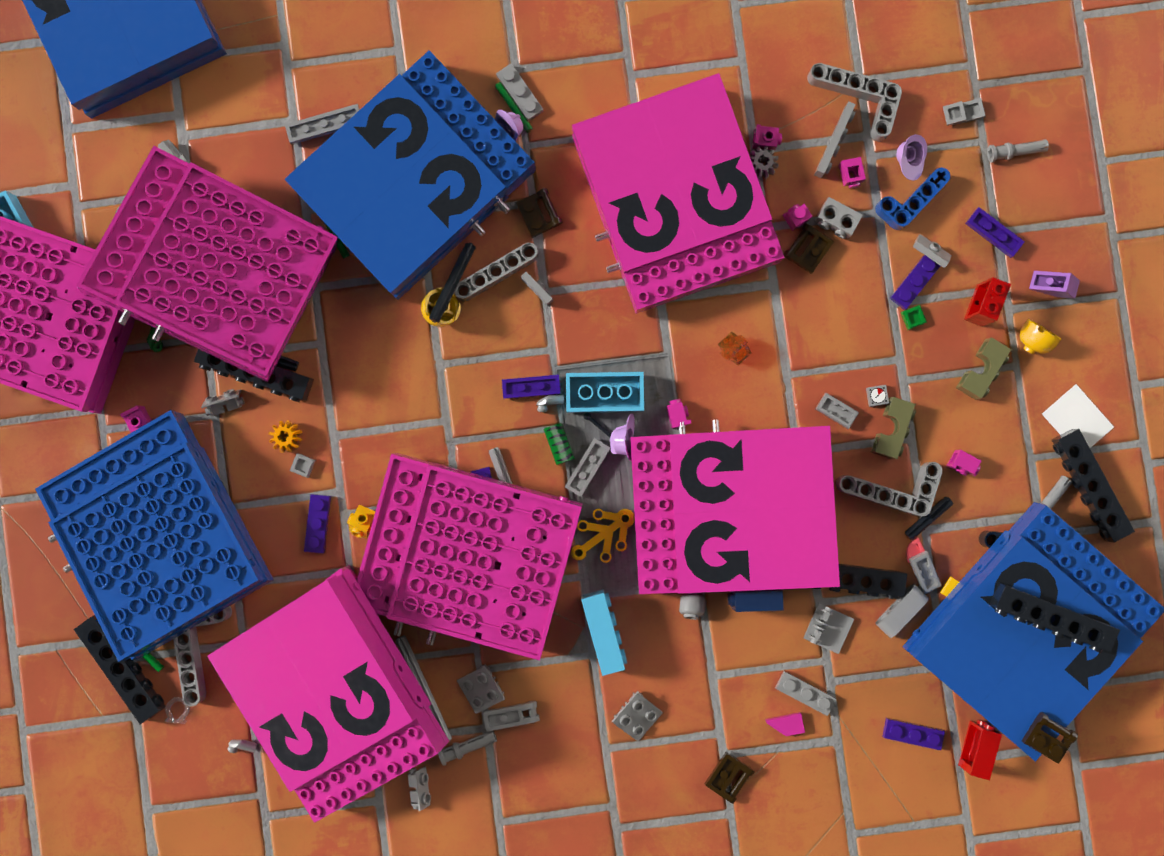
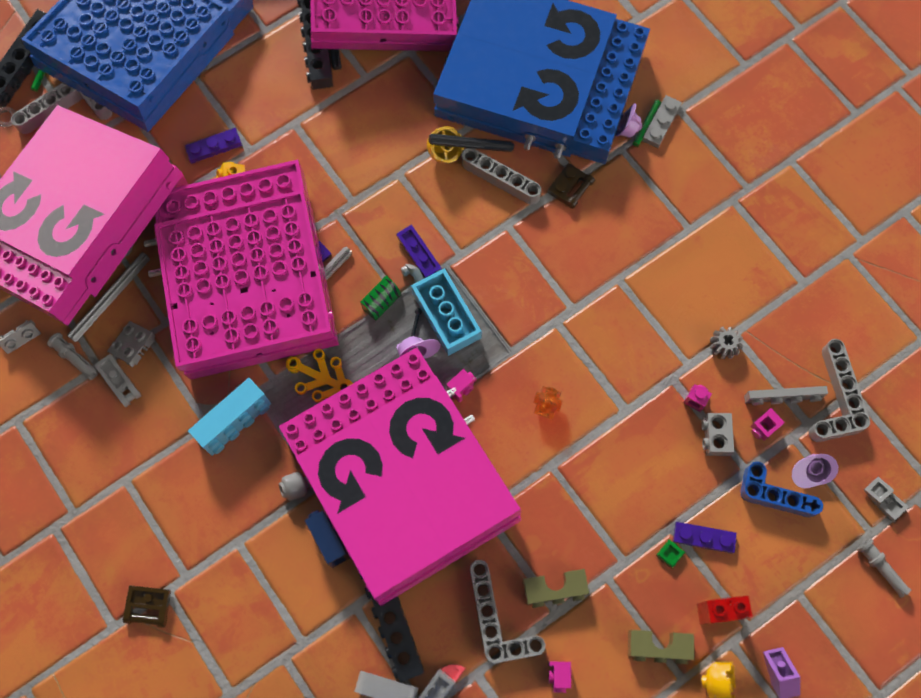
camera: 55 degrees right, 15 degrees down
light grey hinge [201,389,245,416] -> none
light orange gear [269,420,302,453] -> none
light grey tile [290,453,316,478] -> none
light grey plate [521,272,553,306] -> none
light grey plate [565,438,610,497] -> none
dark pink piece [572,73,785,314] -> none
light grey hinge [612,691,663,741] -> none
dark pink brick [752,124,782,151] -> none
dark pink tile [765,712,805,736] -> none
light grey plate [775,671,836,716] -> none
dark brown plate [783,223,834,274] -> none
light grey hinge [803,603,854,654] -> none
light grey plate [815,393,859,429] -> none
tile [866,385,889,407] -> none
black axle [905,497,954,540] -> none
light grey plate [913,234,952,268] -> none
dark purple plate [965,207,1025,258] -> none

